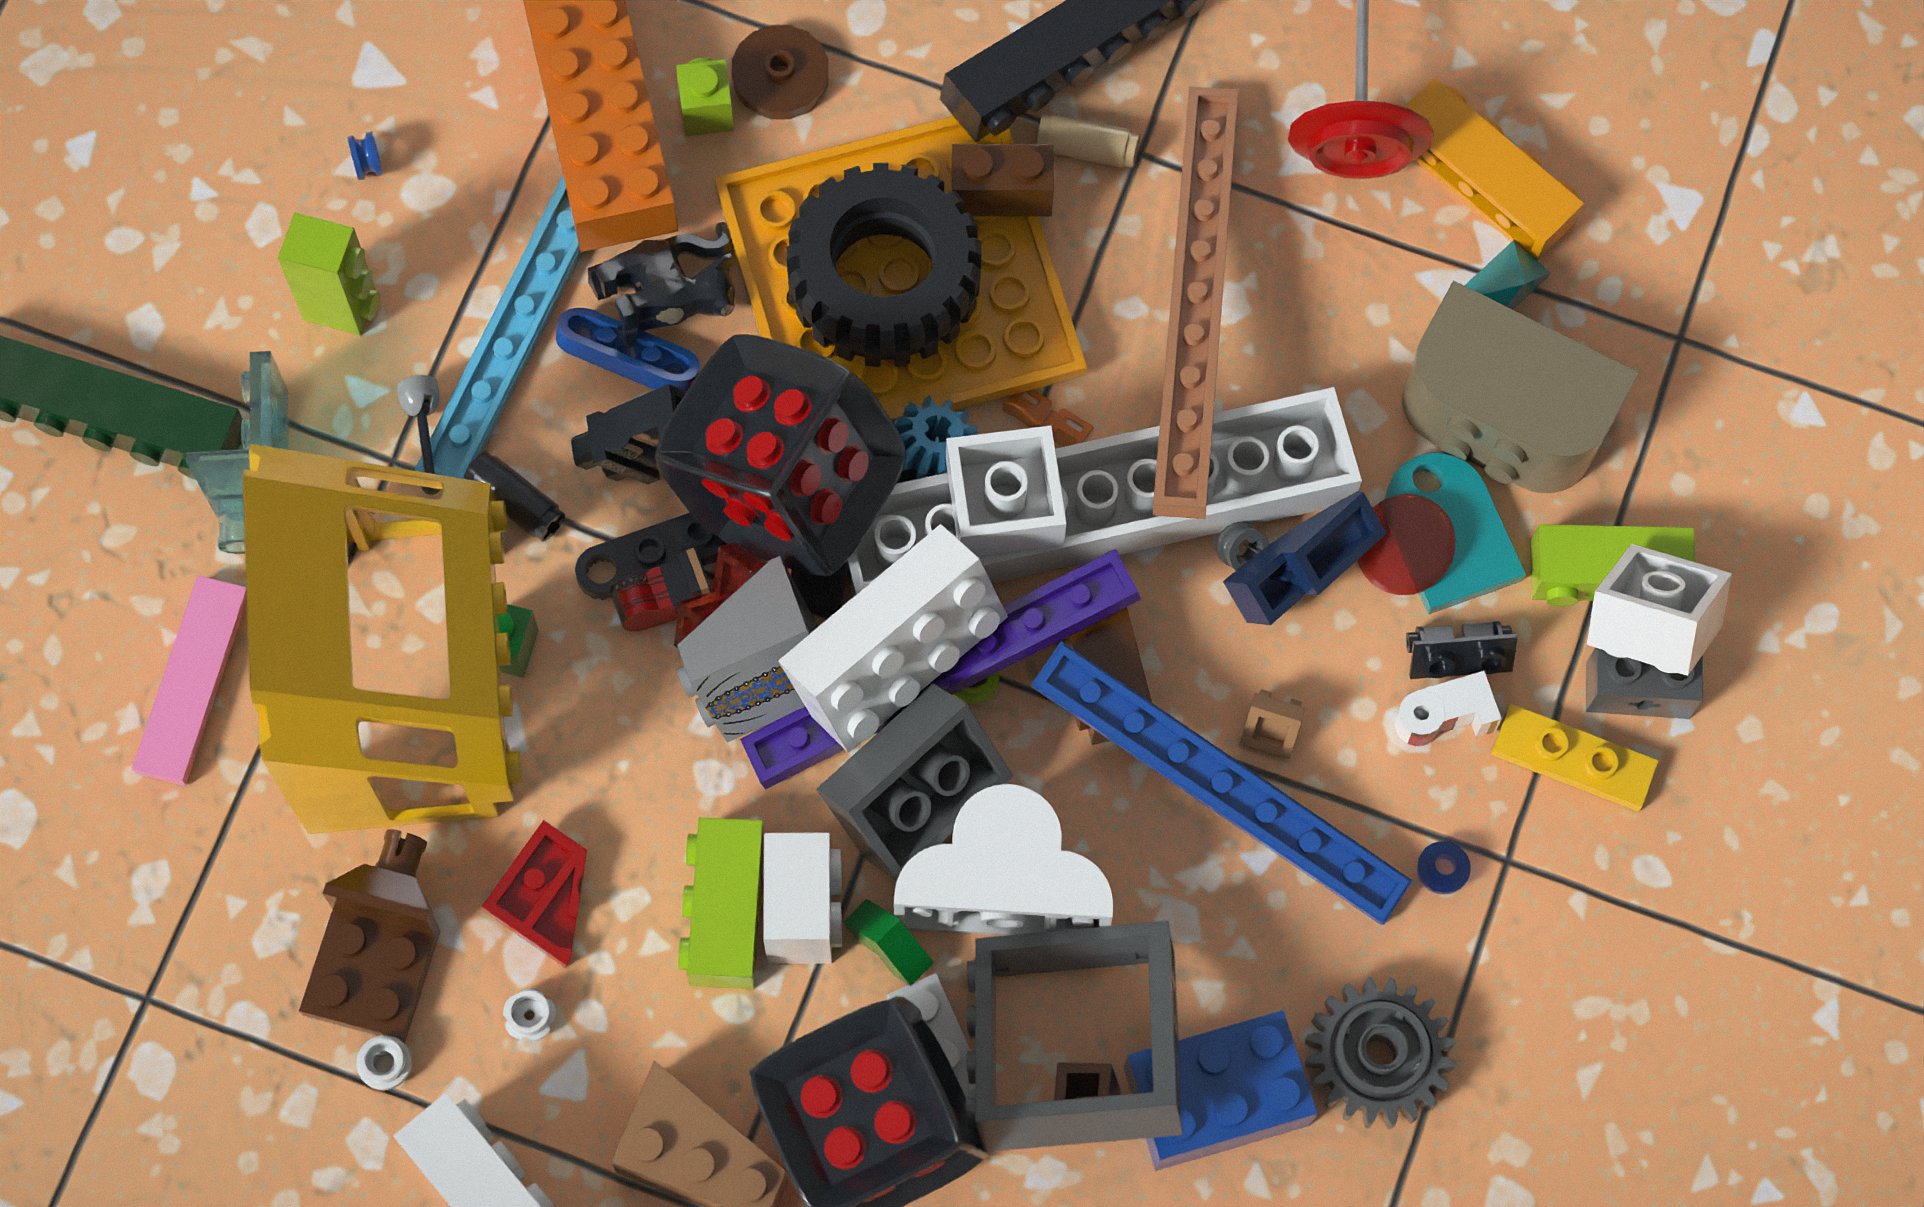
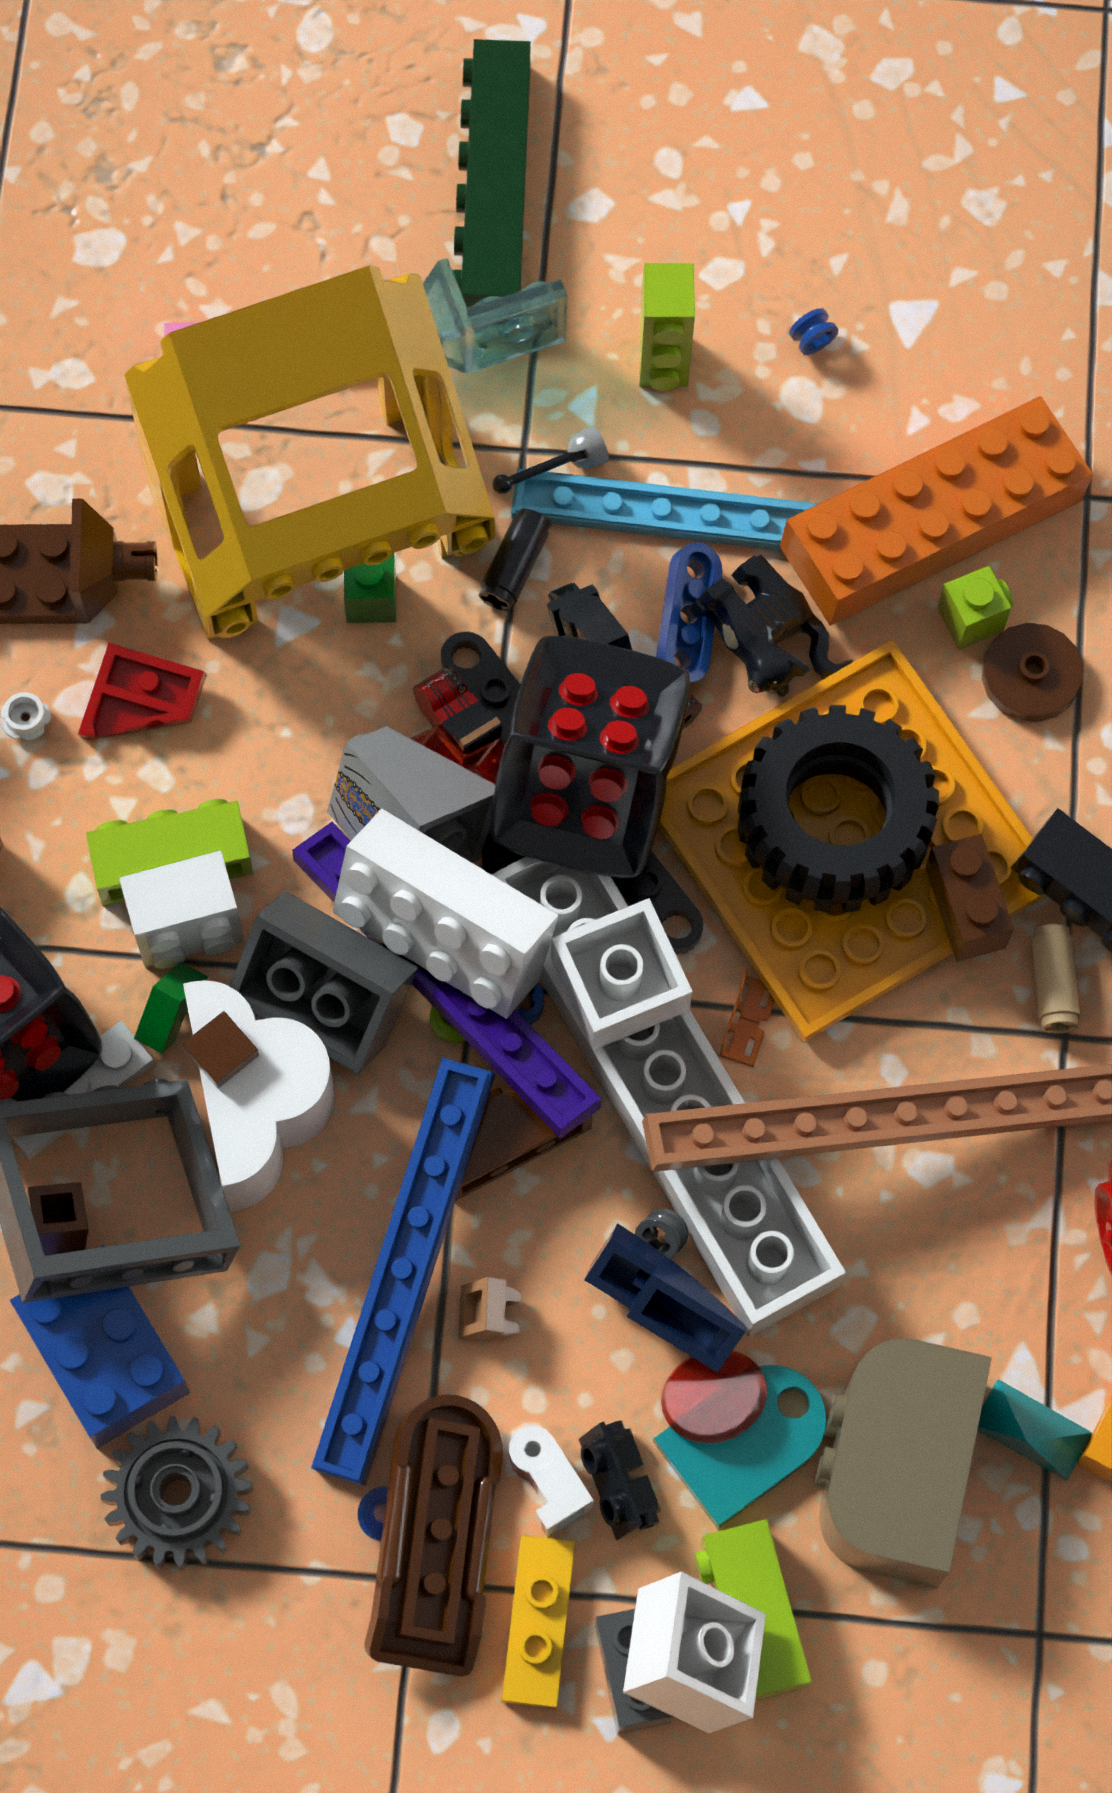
camera: 75 degrees right, 0 degrees up
dark azure gear [894,395,978,479] -> none
none -> reddish brown tile [182,1011,259,1089]
none -> reddish brown piece [364,1395,503,1677]

